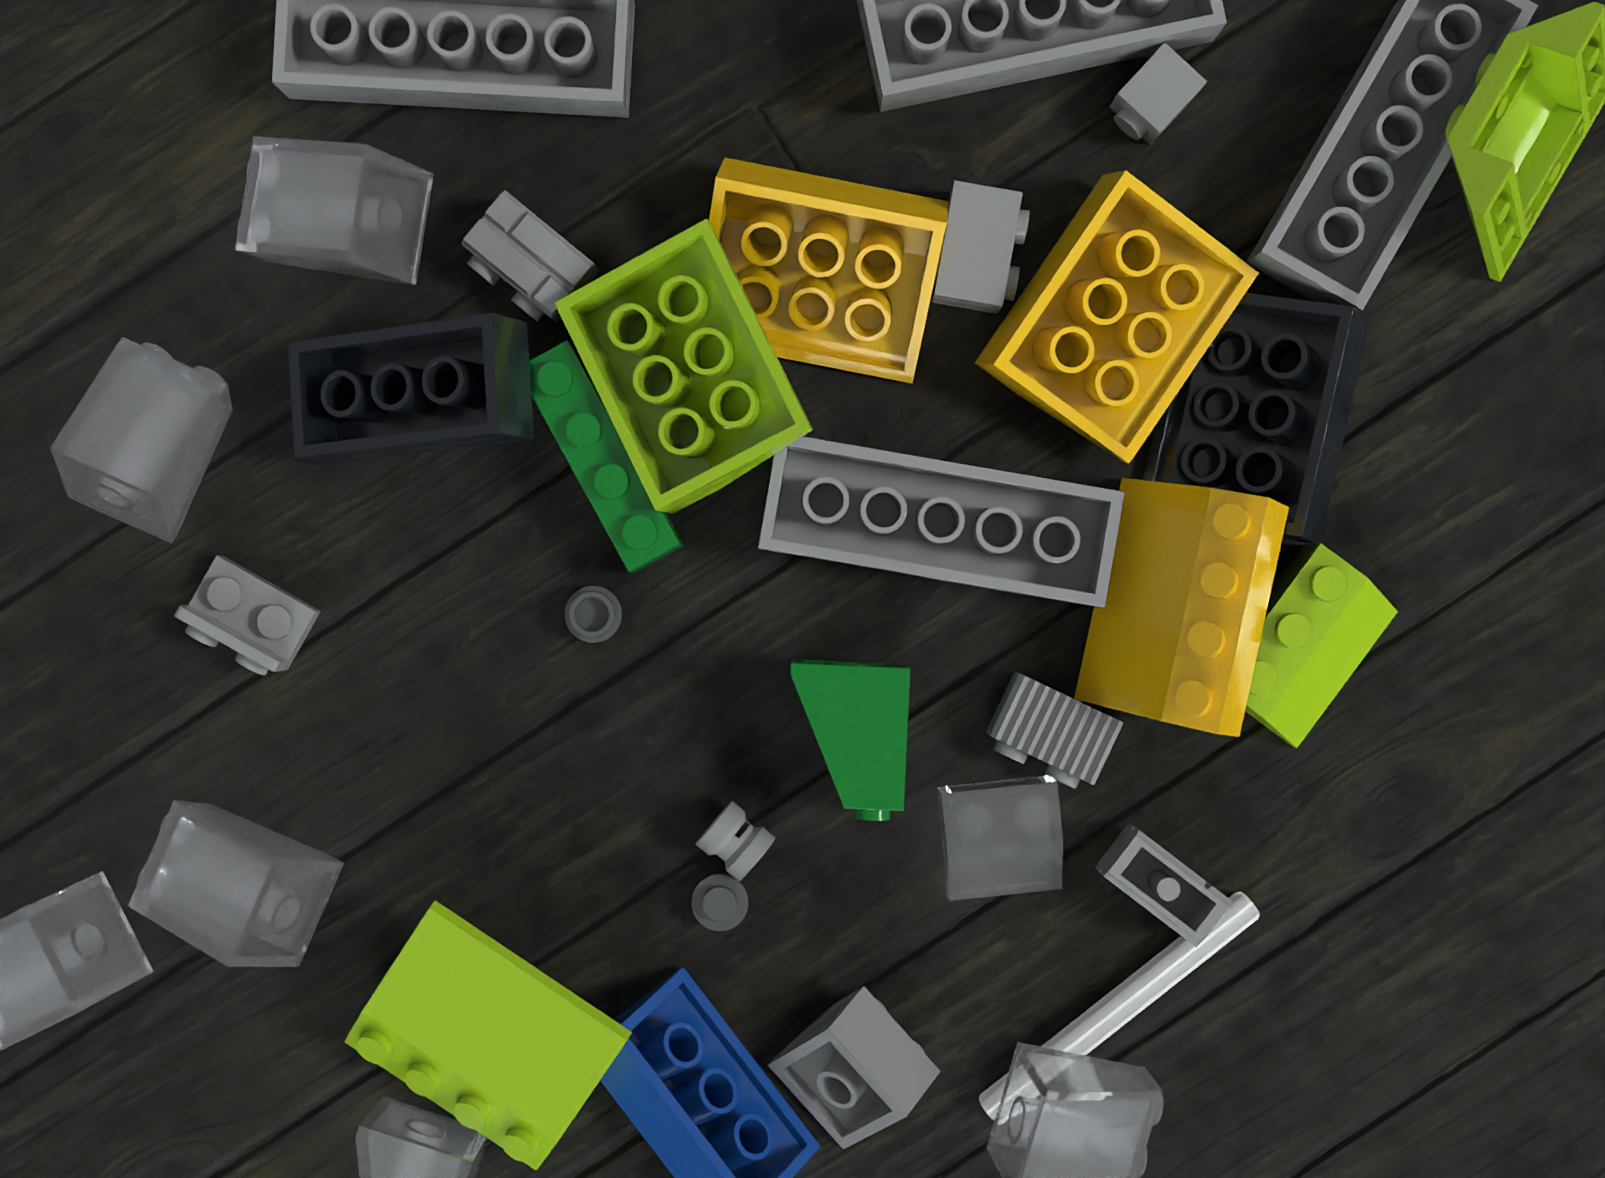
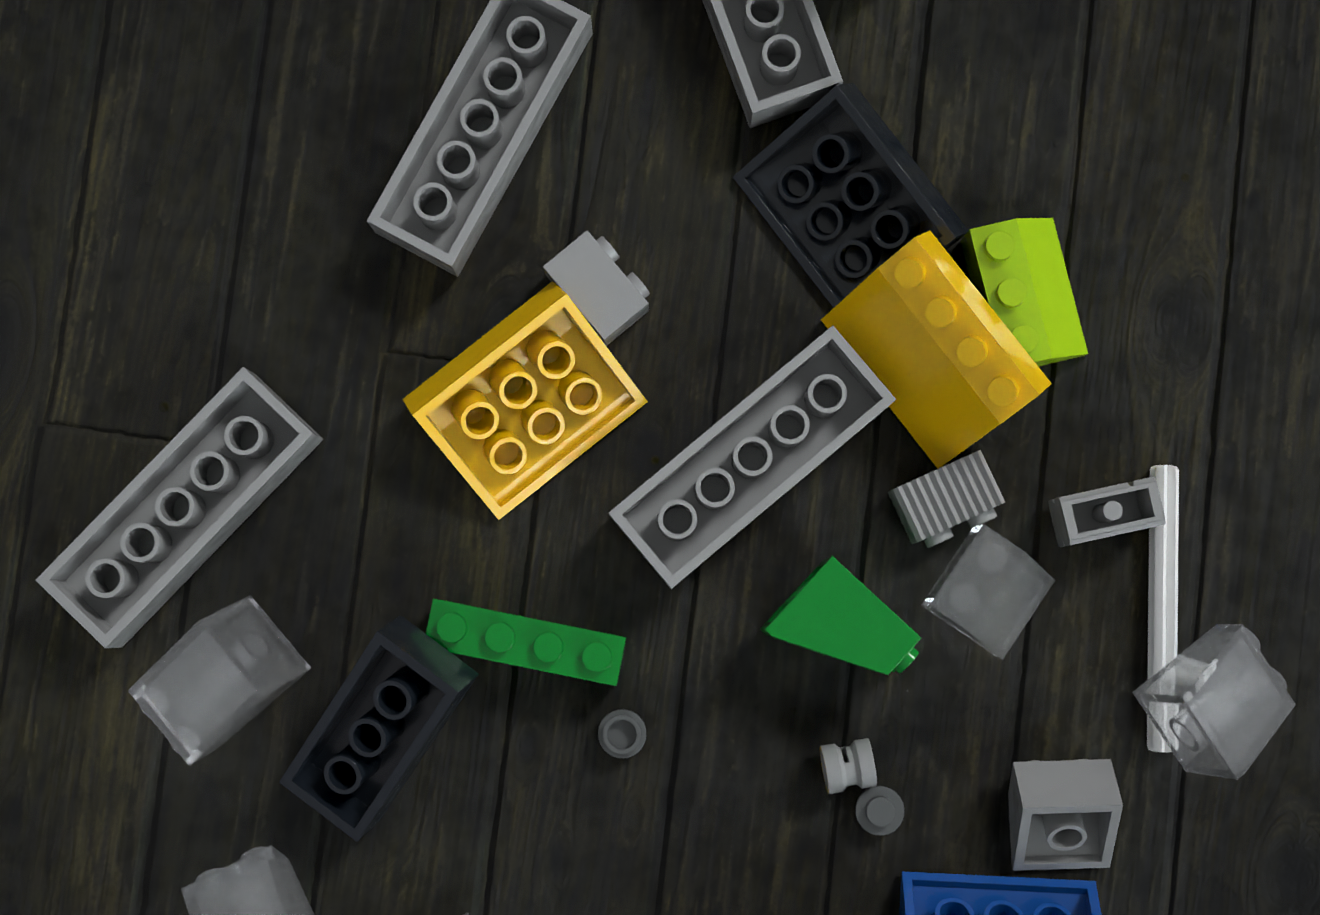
camera: 50 degrees left, 5 degrees down
light grey brick [461,190,599,323] -> none
lime slope [554,219,813,513] -> none
yellow slope [975,170,1259,464] -> none
light grey brick [1109,43,1207,145] -> none

